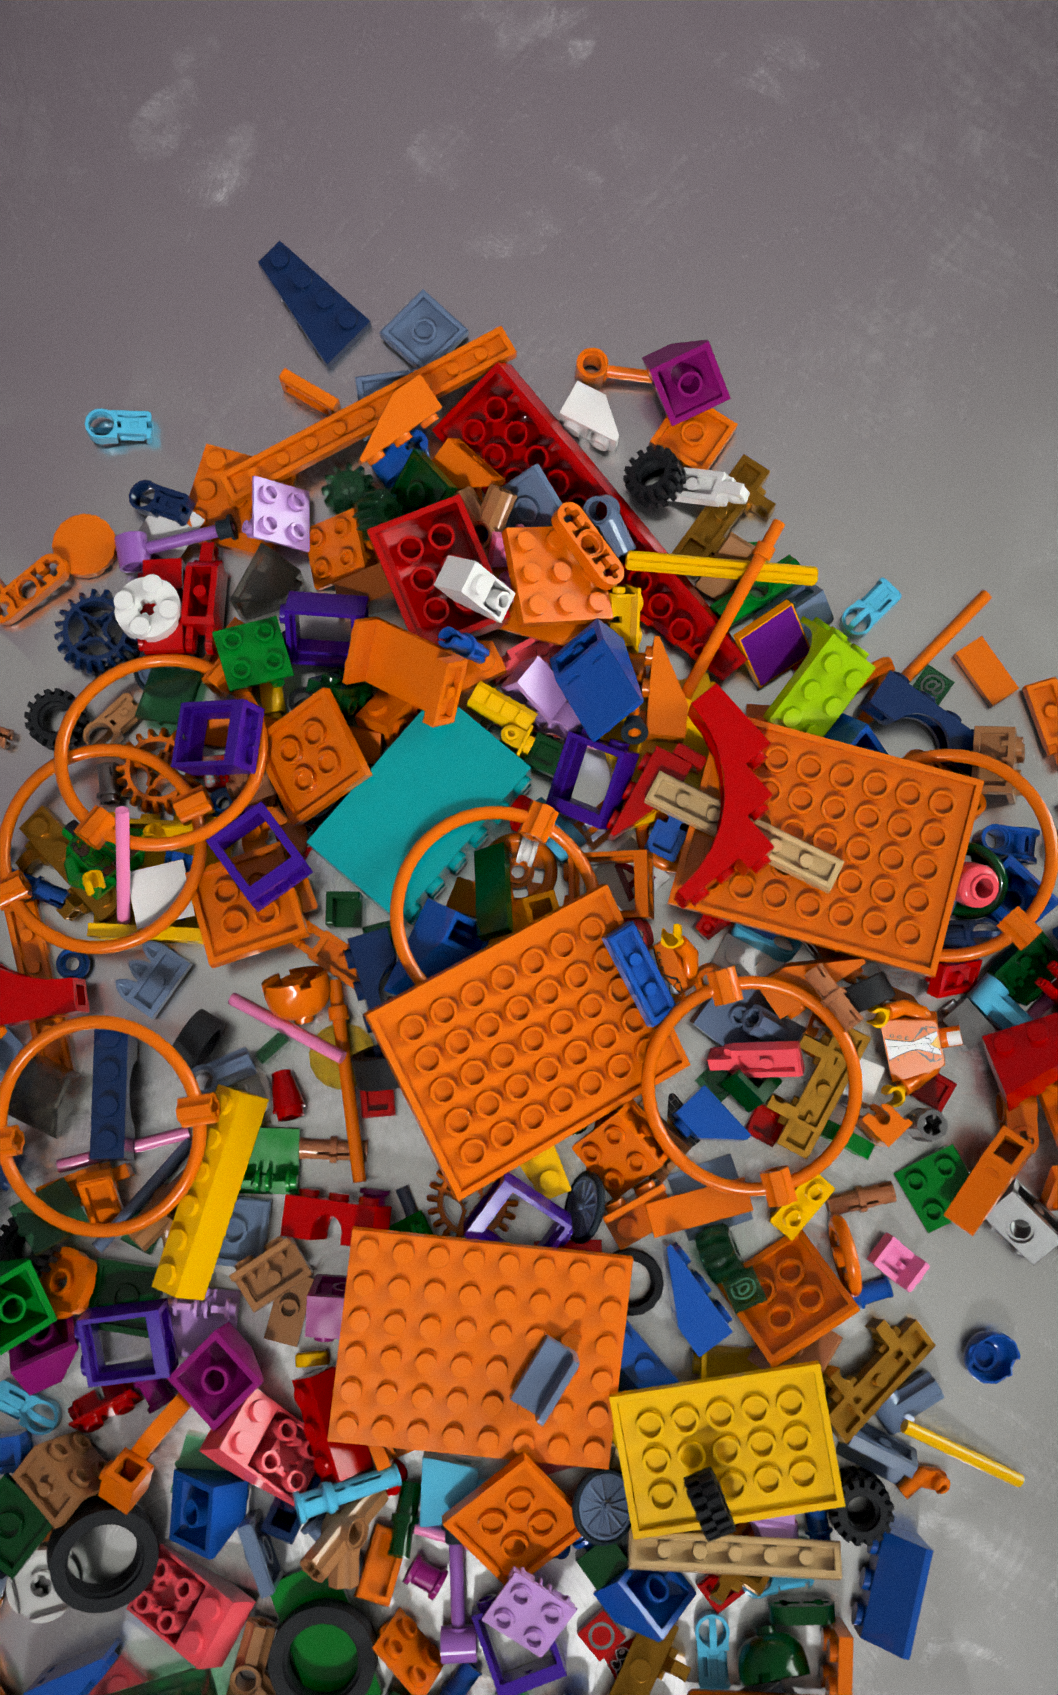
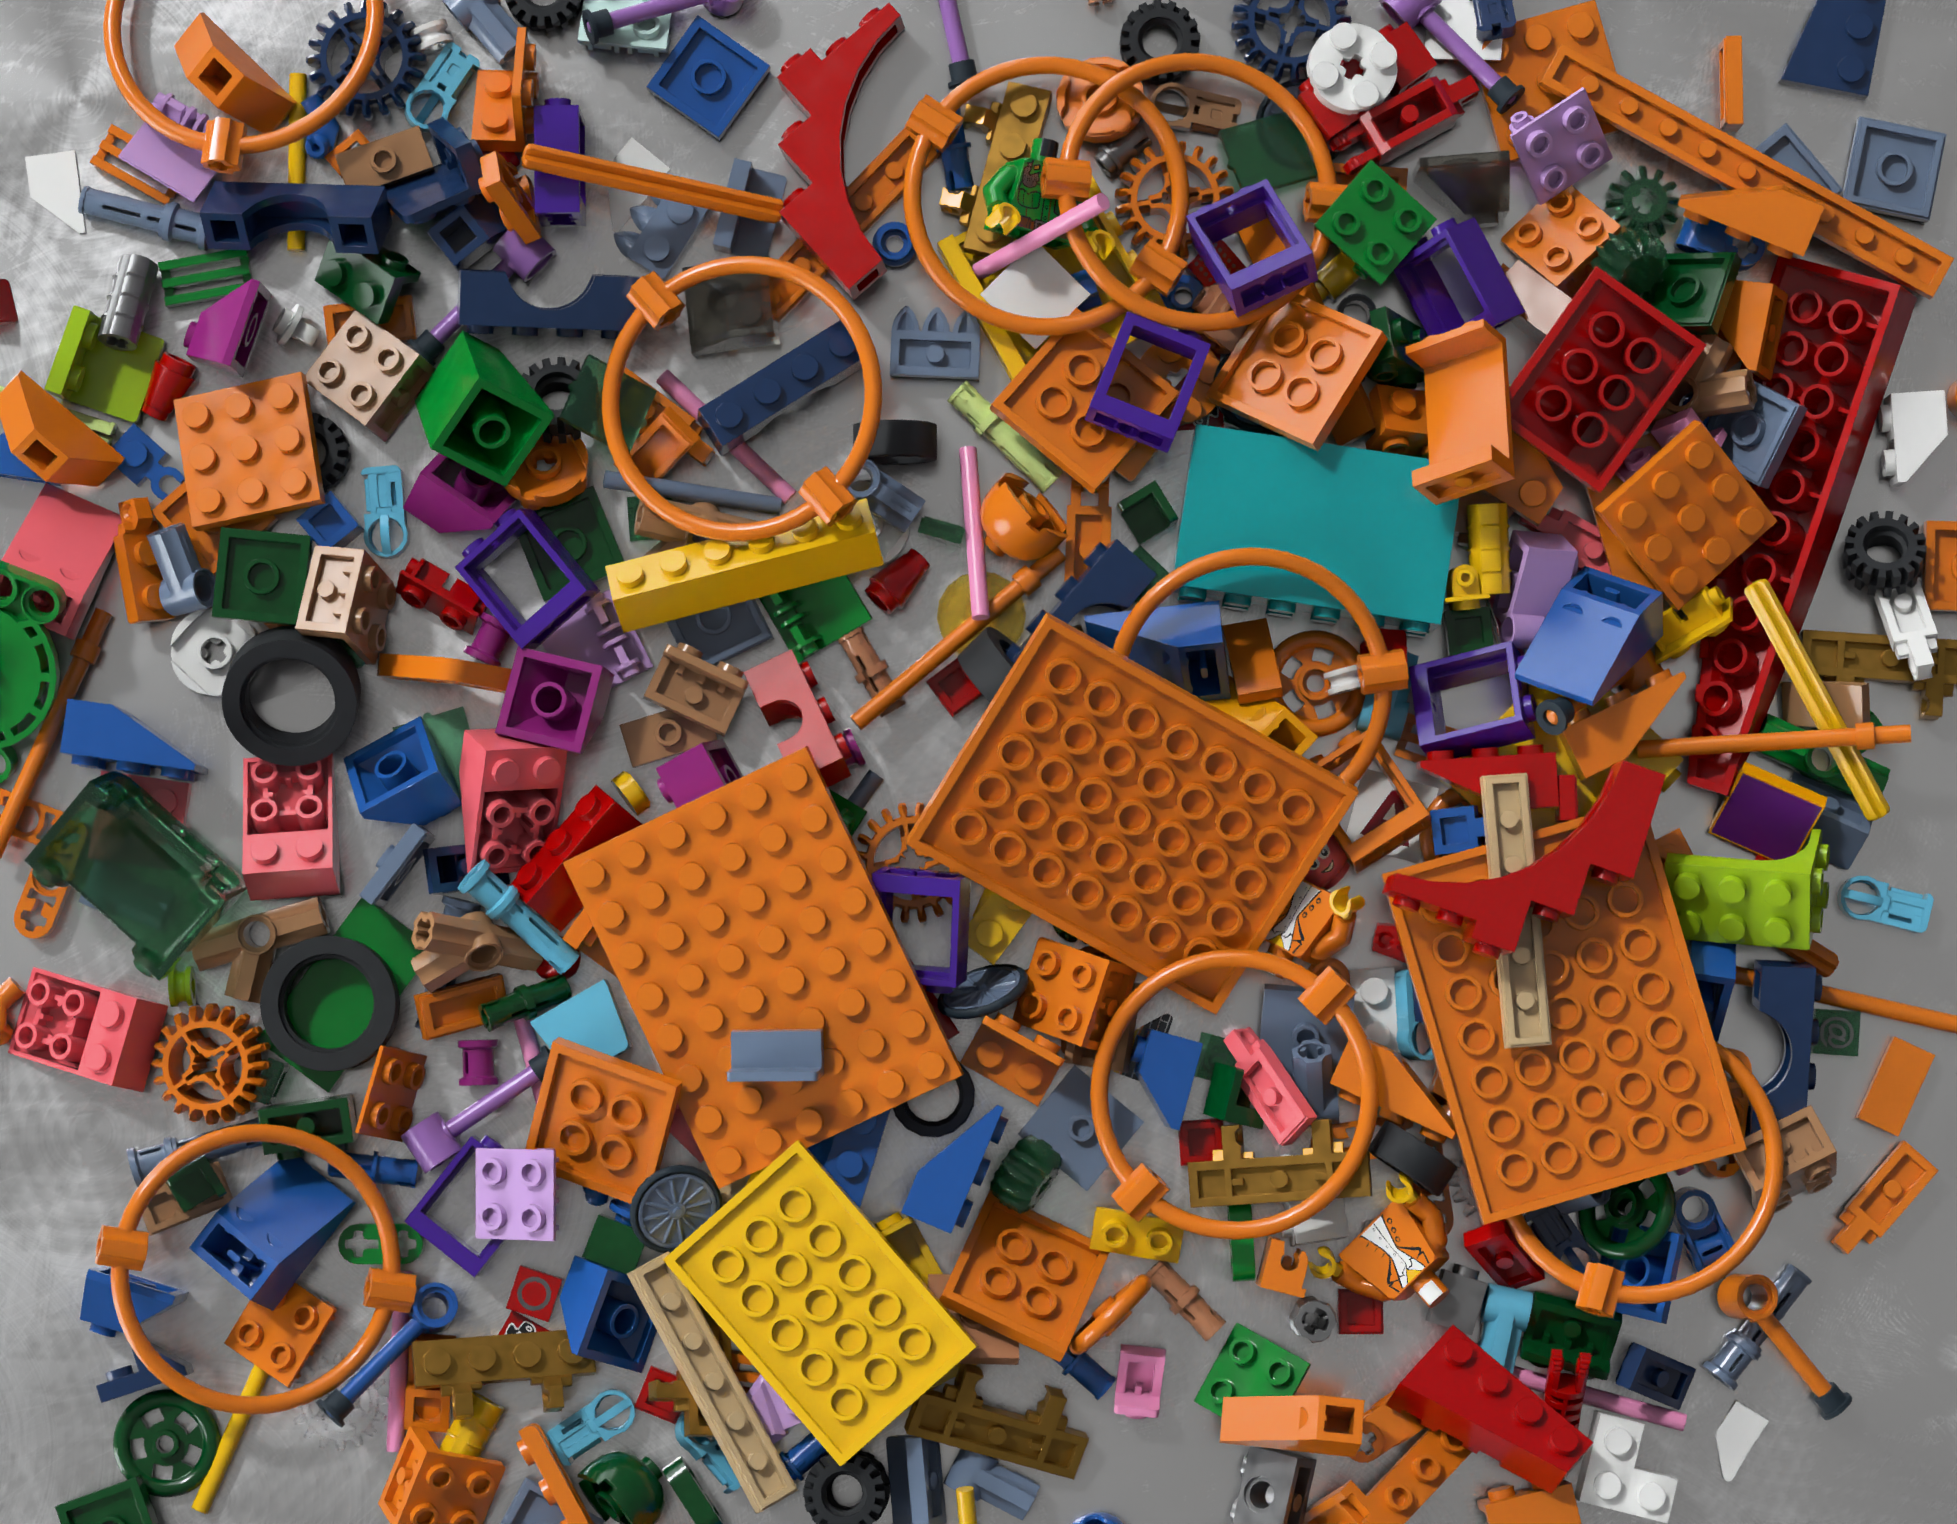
camera: 60 degrees right, 5 degrees up
orange brick [98,1447,154,1515] -> none
white slope [434,555,516,623] -> none
blue axle [438,626,490,664] -> none
dark green tile [474,842,513,942] -> none
orange beam [551,502,624,590] -> none
sand blue piece [583,494,636,558] -> none
blue tile [601,921,676,1027] -> none
orange tile [645,1176,754,1238] -> none
black tyre [683,1466,736,1542] -> none
clear green tile [720,1266,767,1314] -> none
nougat pin [804,963,864,1032] -> none
coral head [955,862,999,908] -> none
none -> yellowish green pin [947,380,1063,493]
none -> orange tile [1056,57,1145,143]

